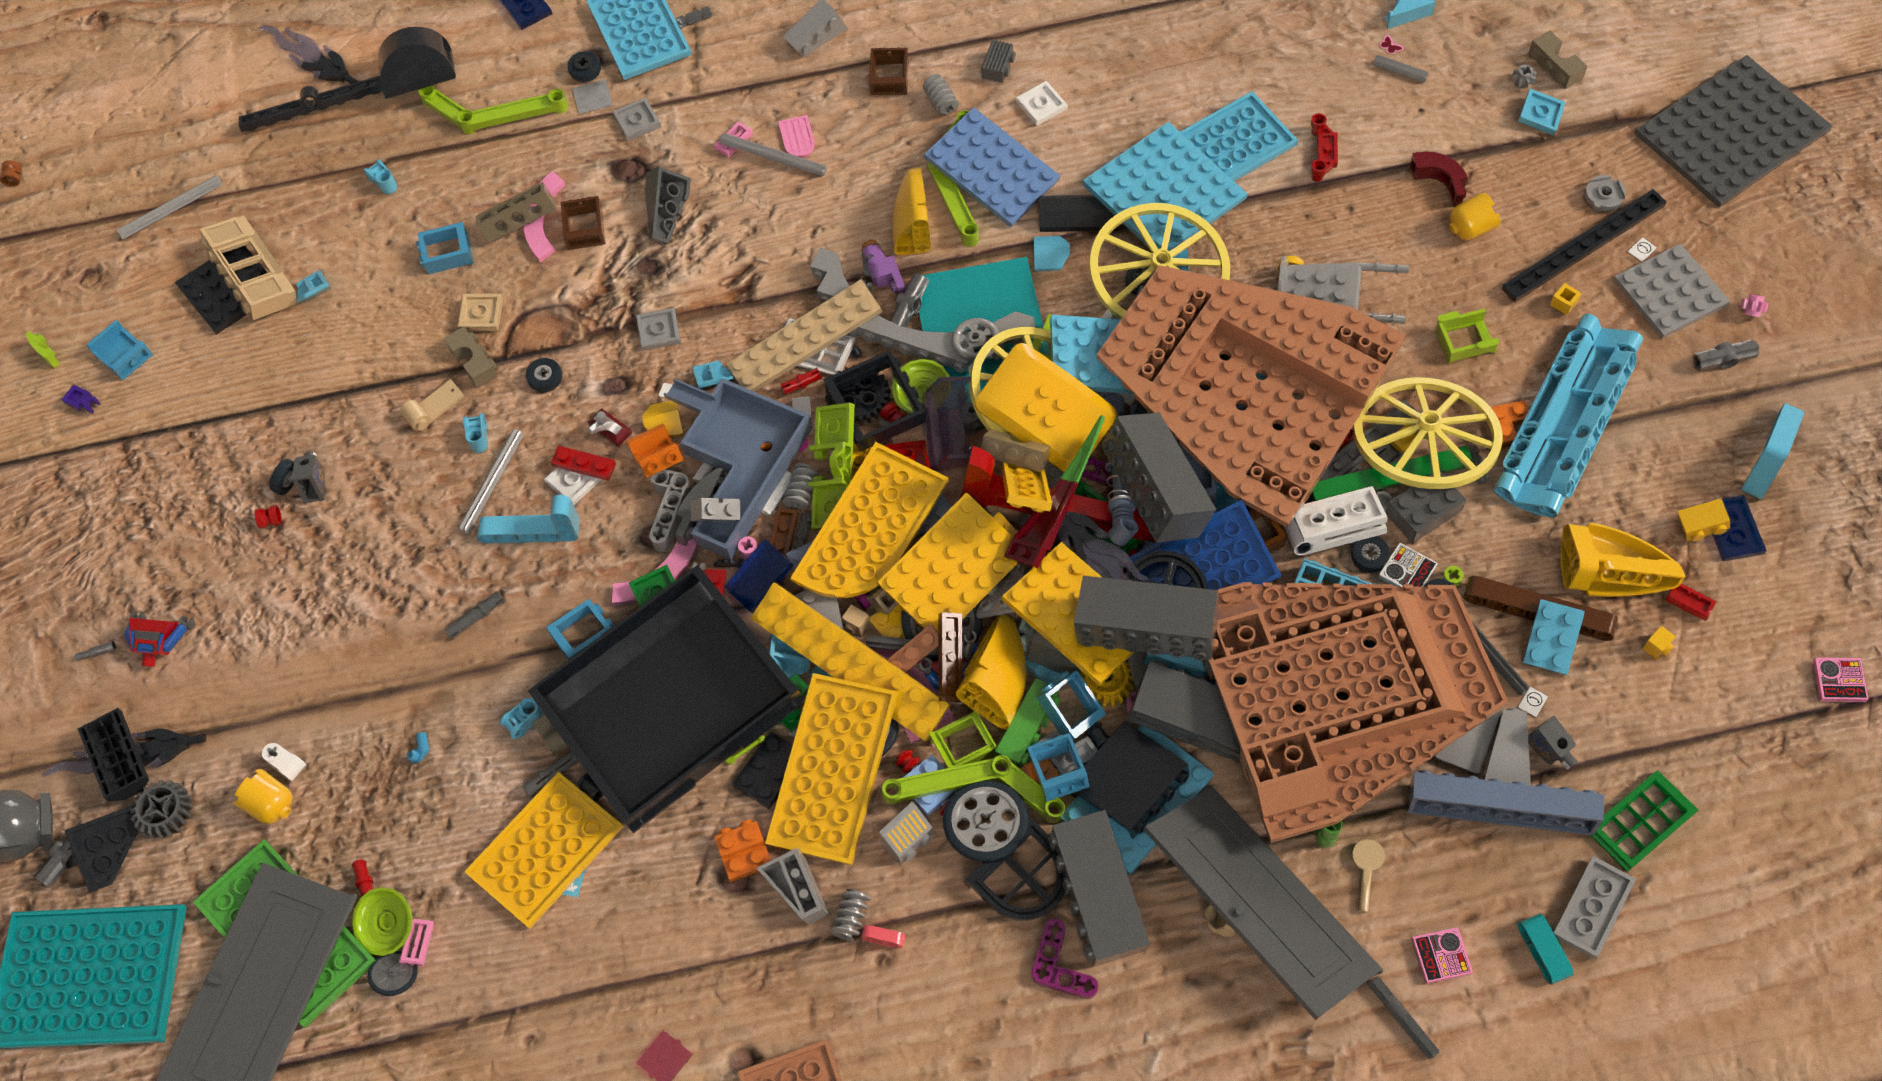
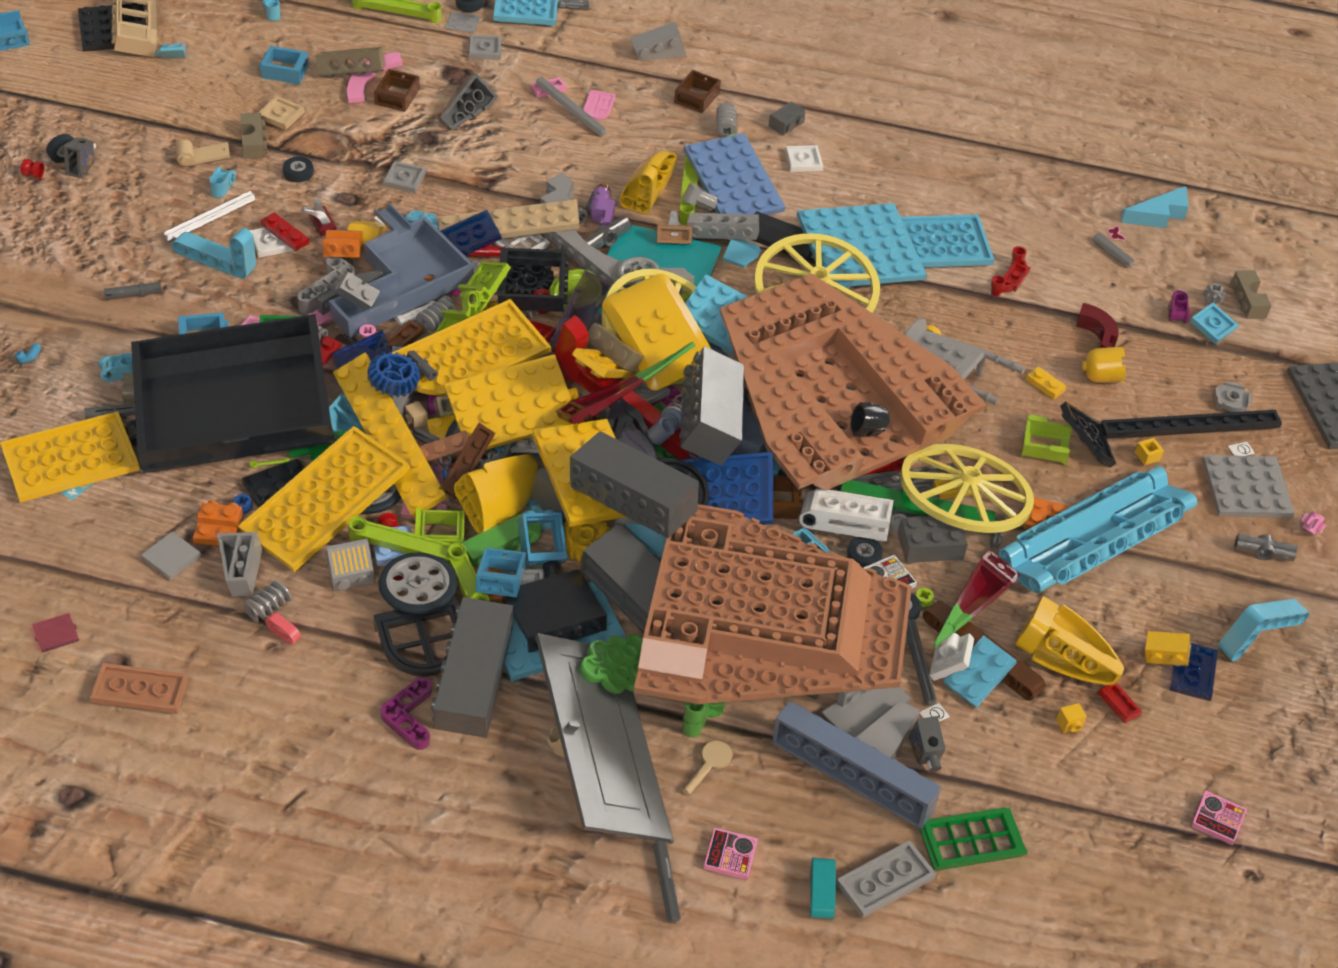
camera: 15 degrees right, 15 degrees down
none -> light grey tile [141,532,201,581]
none -> blue bush [233,494,252,514]
none -> blue gear [367,351,420,398]
none -> dark grey axle [405,350,438,381]
none -> clear blue tile [440,210,502,256]
none -> bright green plate [579,634,643,694]
none -> medium nougat piece [656,211,692,244]
none -> light grey piece [682,183,718,211]
none -> light grey brick [687,213,759,240]
none -> black helmet [850,402,890,437]
none -> white plate [929,633,974,681]
none -> dark red plate [933,550,1021,648]
none -> yellow plate [1026,366,1067,399]
none -> black plate [1060,401,1116,467]
none -> magenta piece [1168,290,1190,323]

